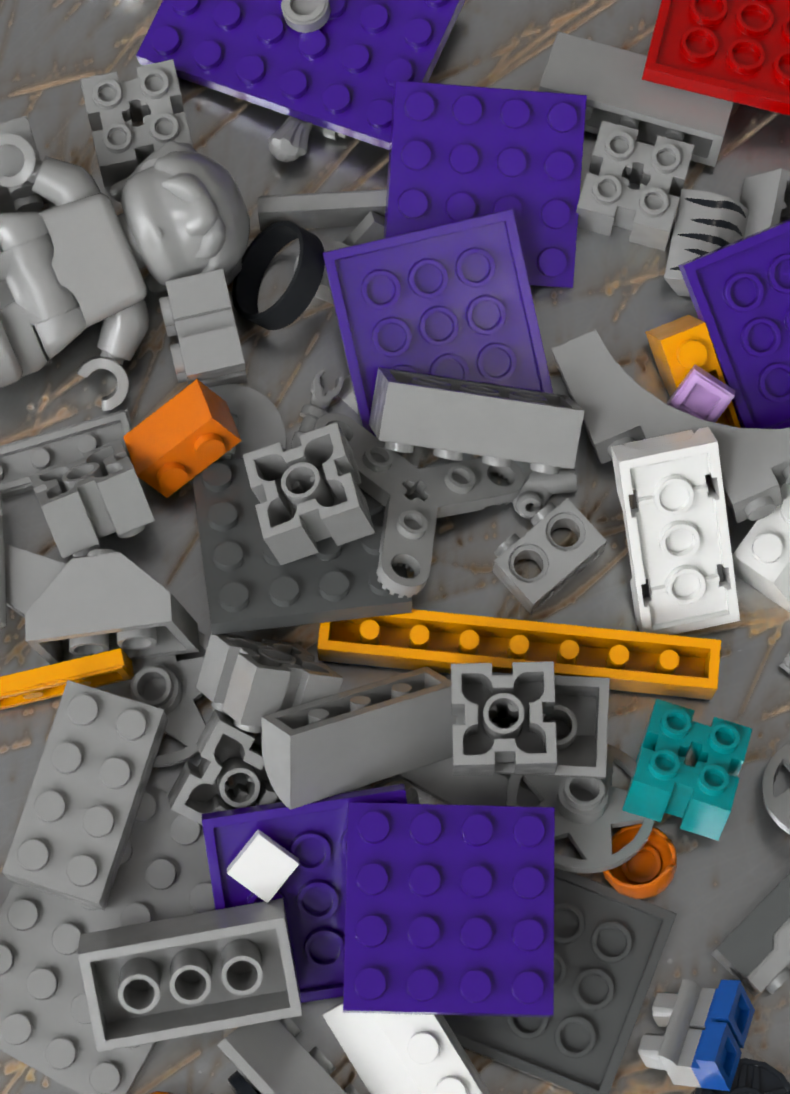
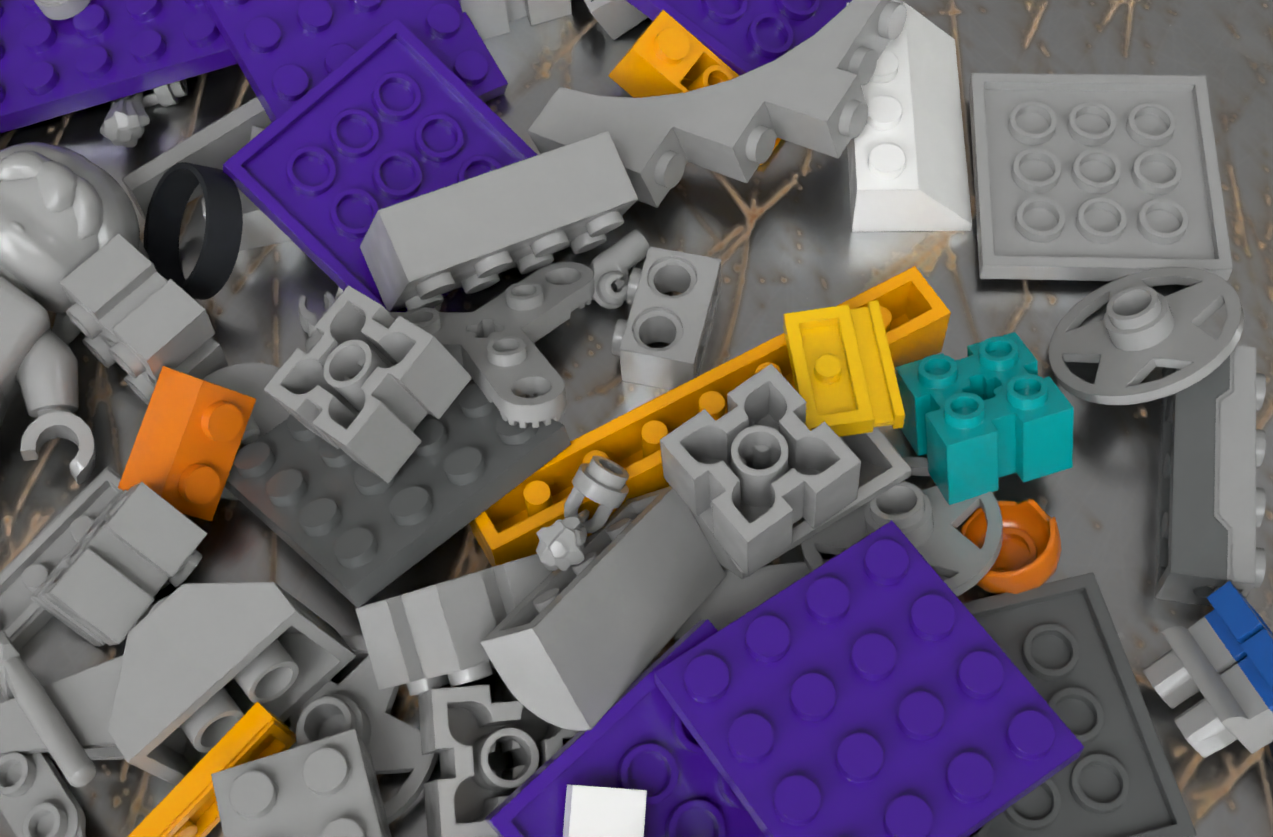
camera: 30 degrees left, 15 degrees down
white piece [611,427,740,635] -> none
lavender tile [667,364,735,422] -> none
none -> light grey piece [536,456,629,571]
none -> yellow plate [783,300,905,437]

